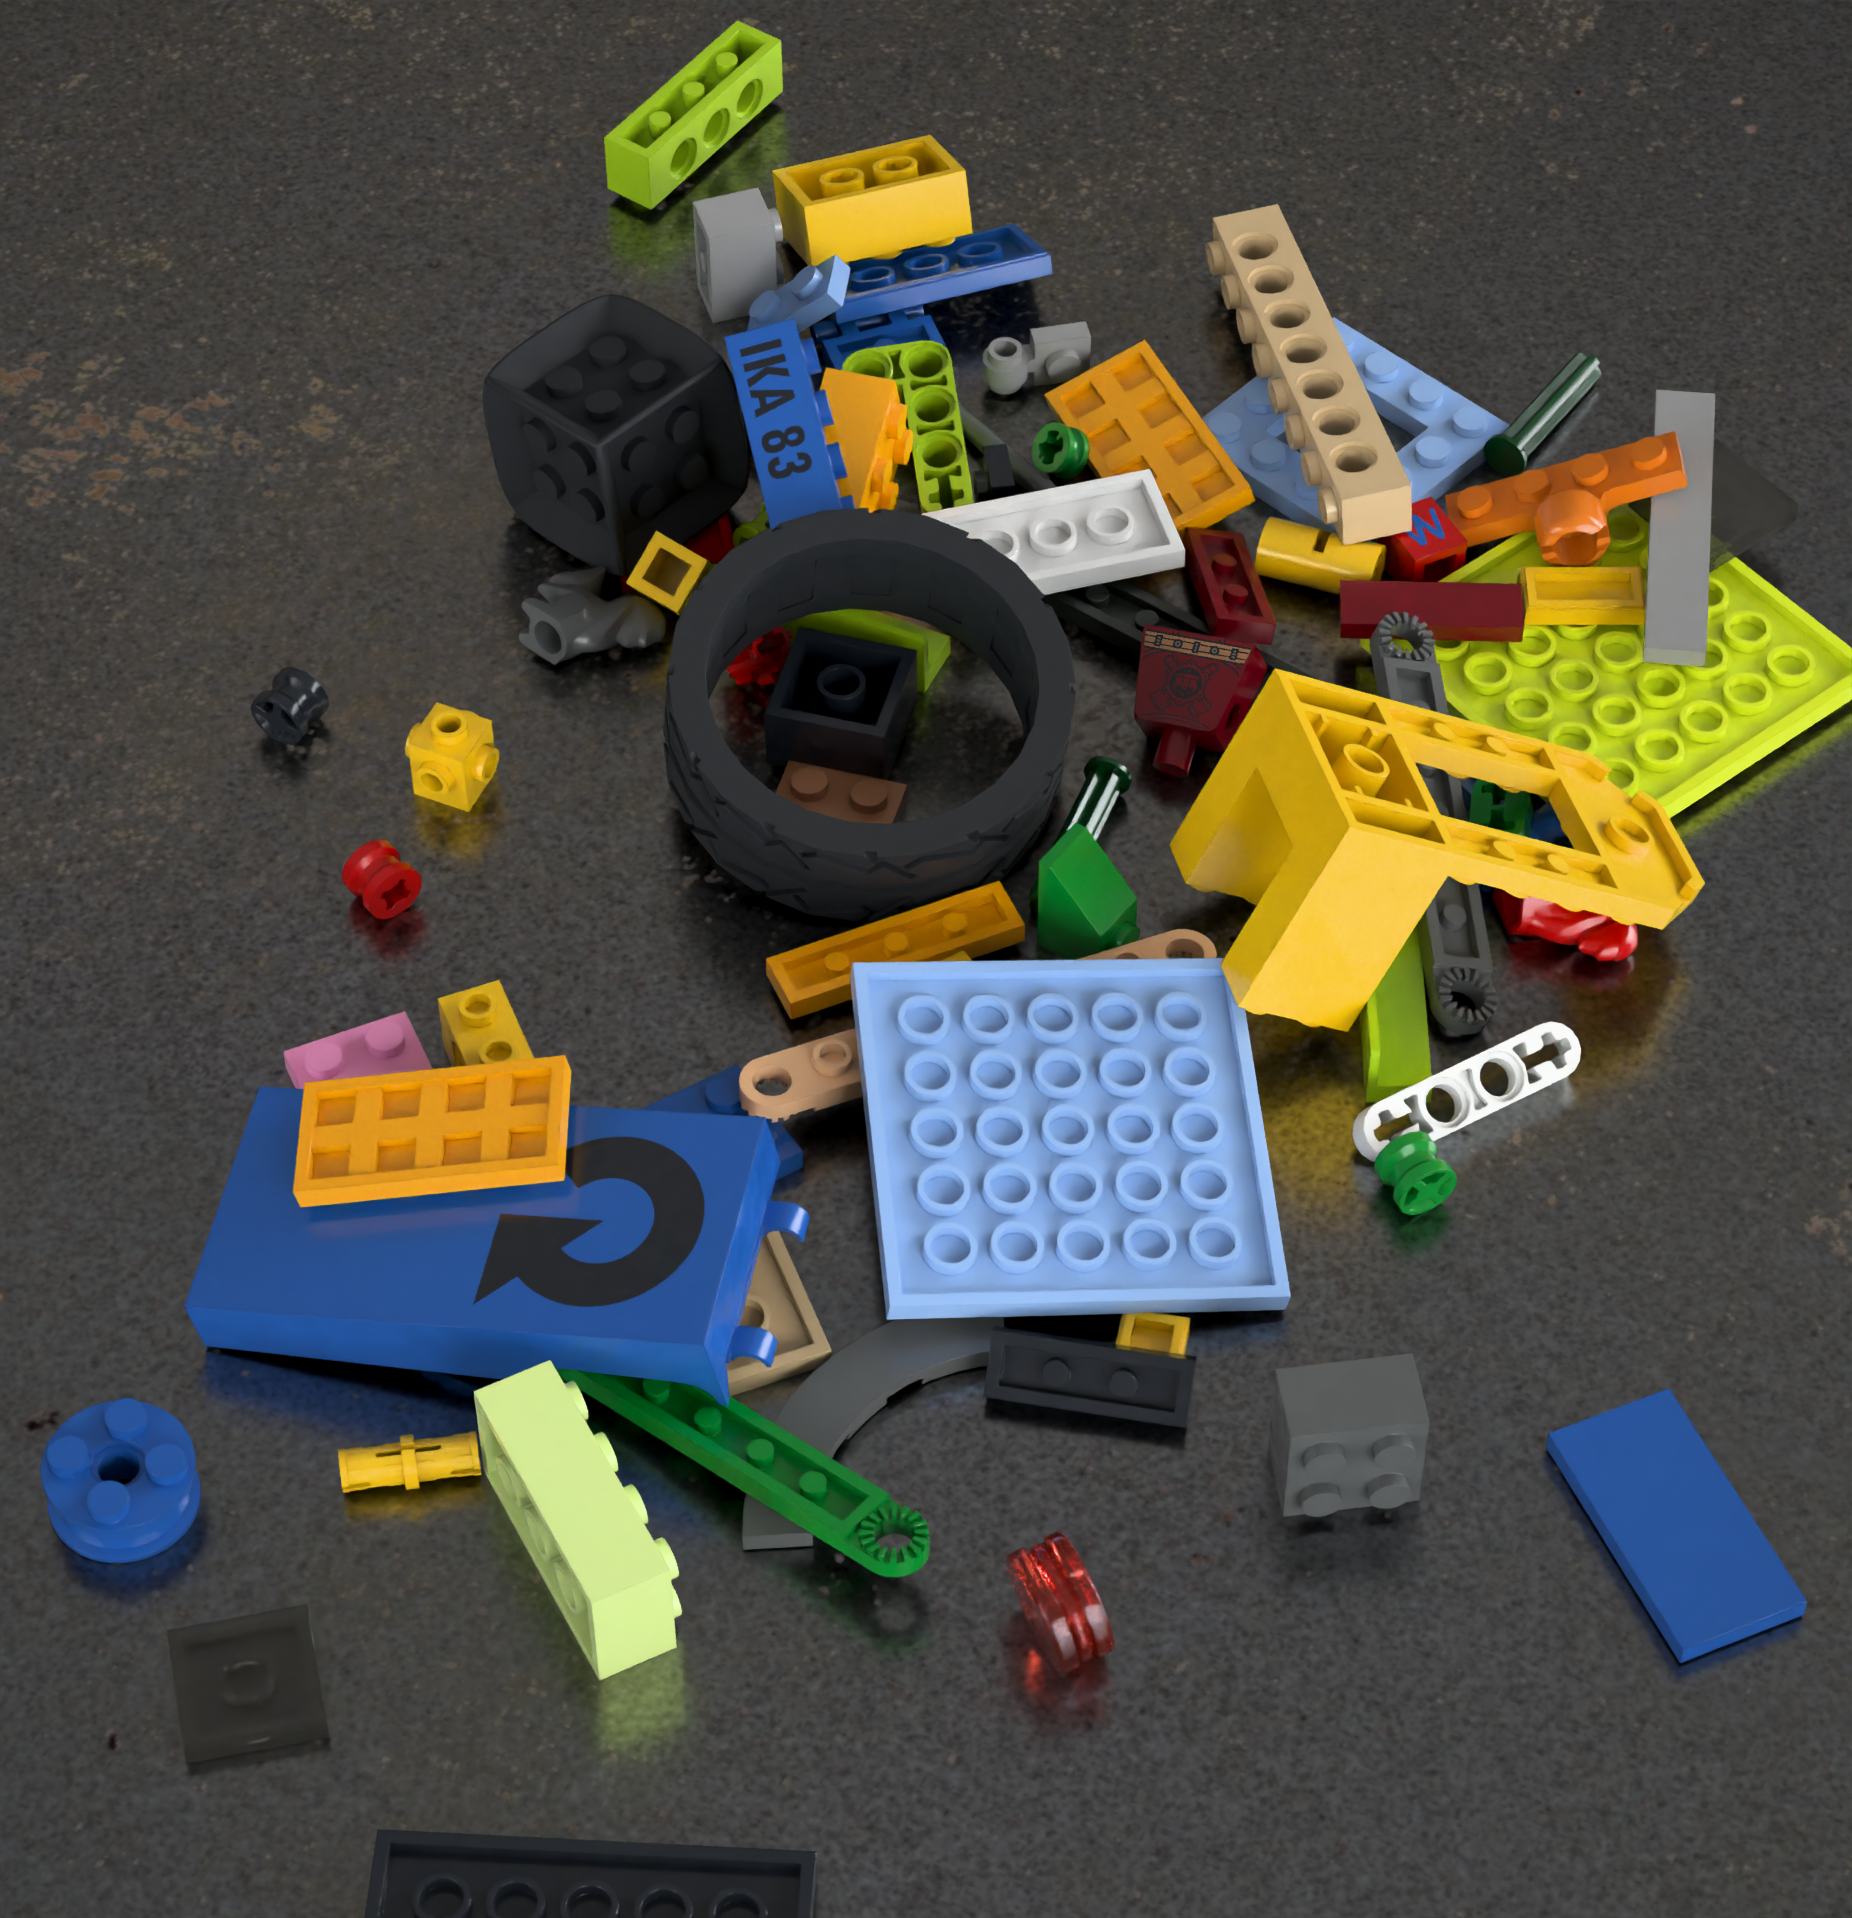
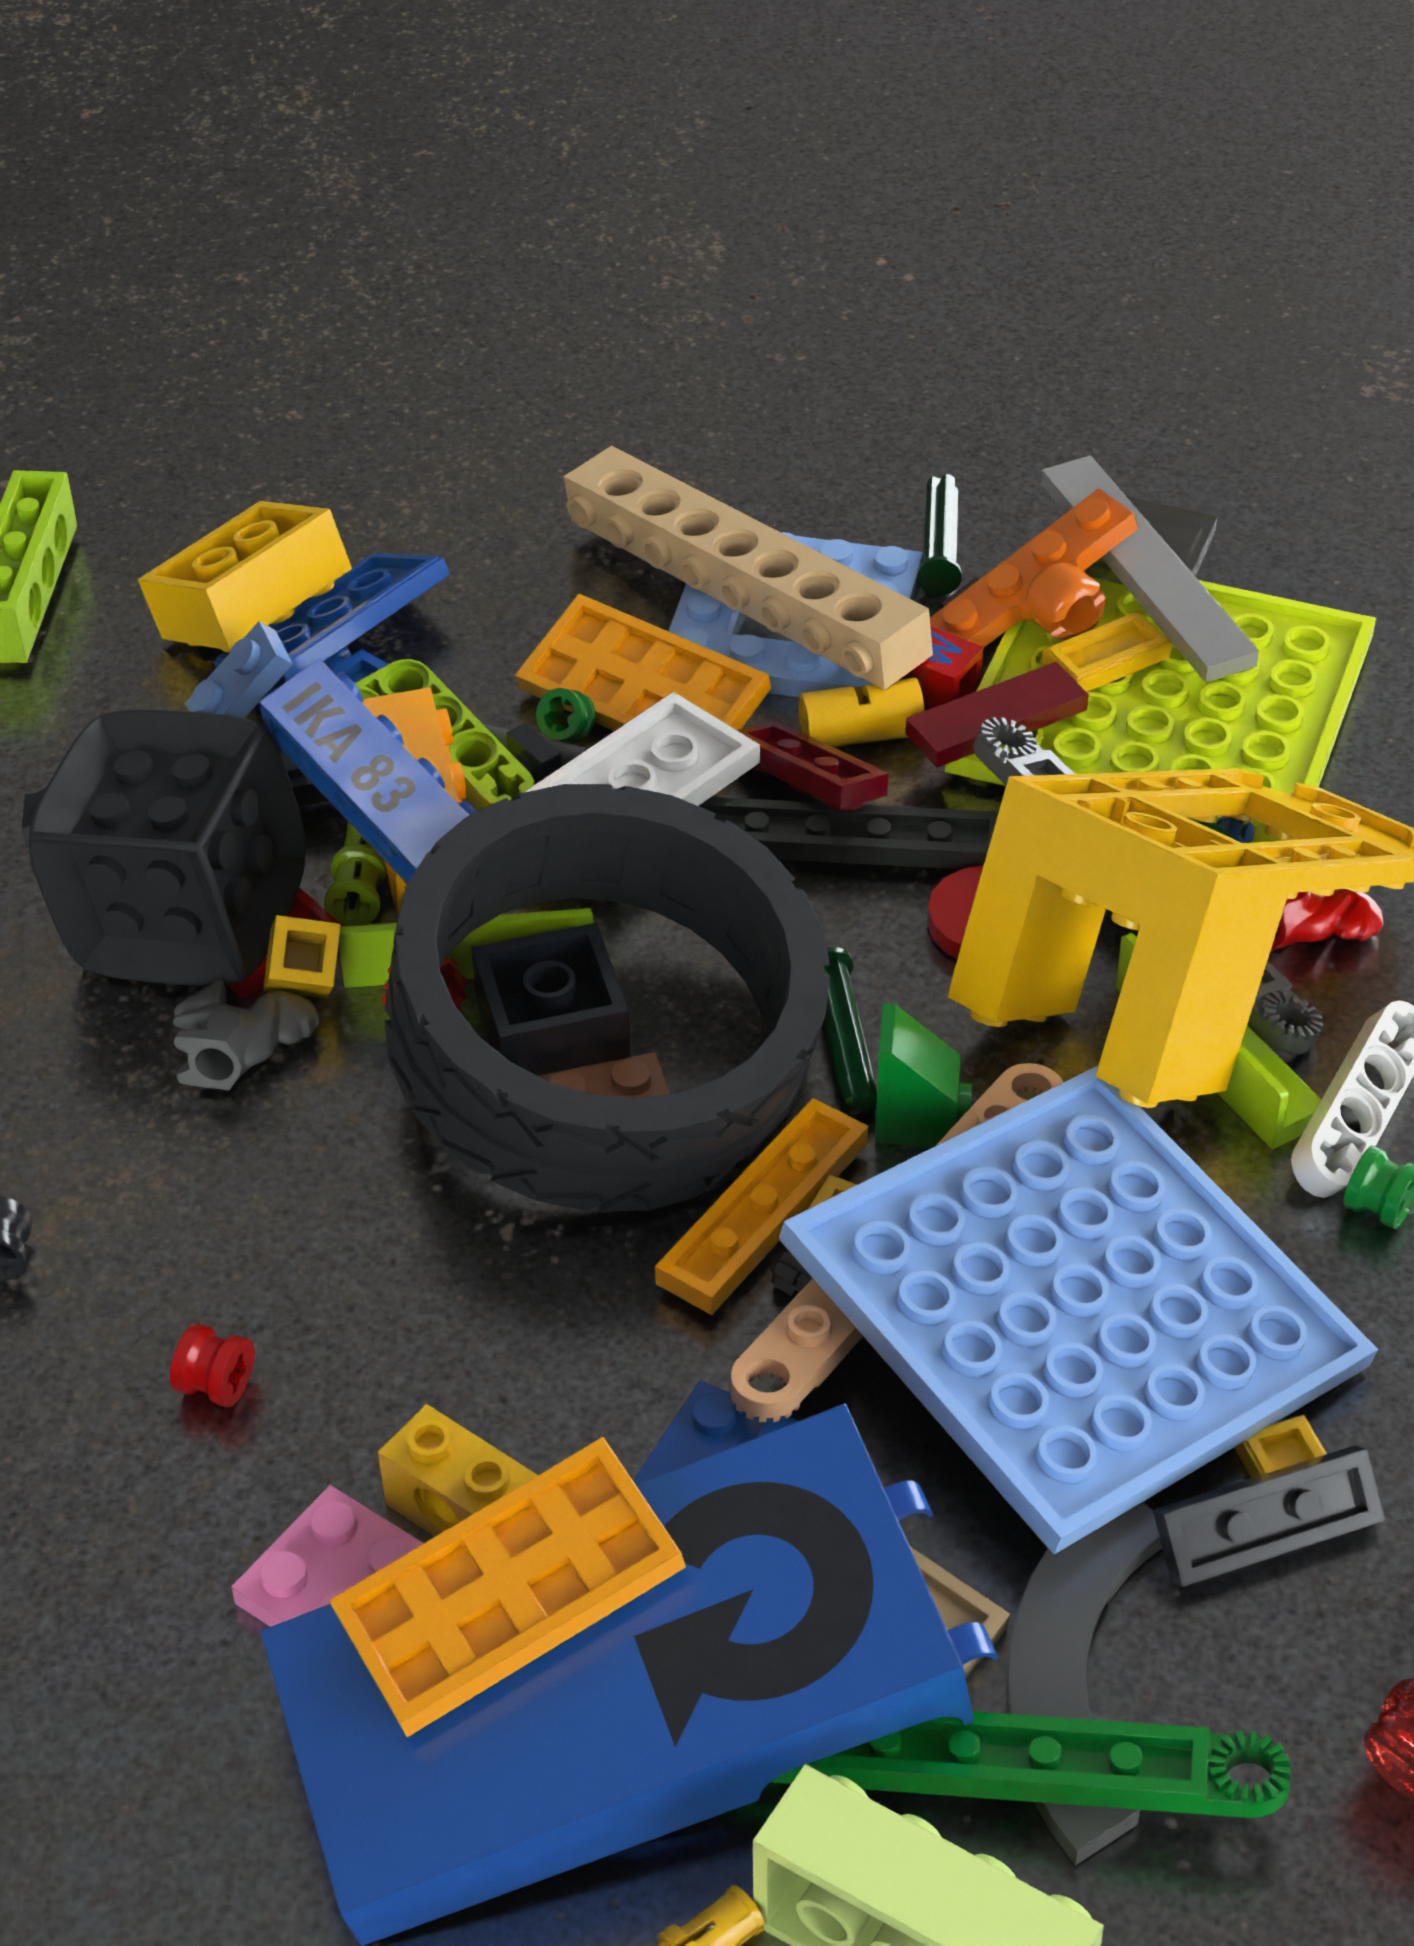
camera: 30 degrees left, 5 degrees down
yellow brick [405,702,499,812] -> none
light grey brick [693,187,785,323] -> none
light grey plate [982,321,1091,394] -> none
dark red torso [1134,624,1267,777] -> none

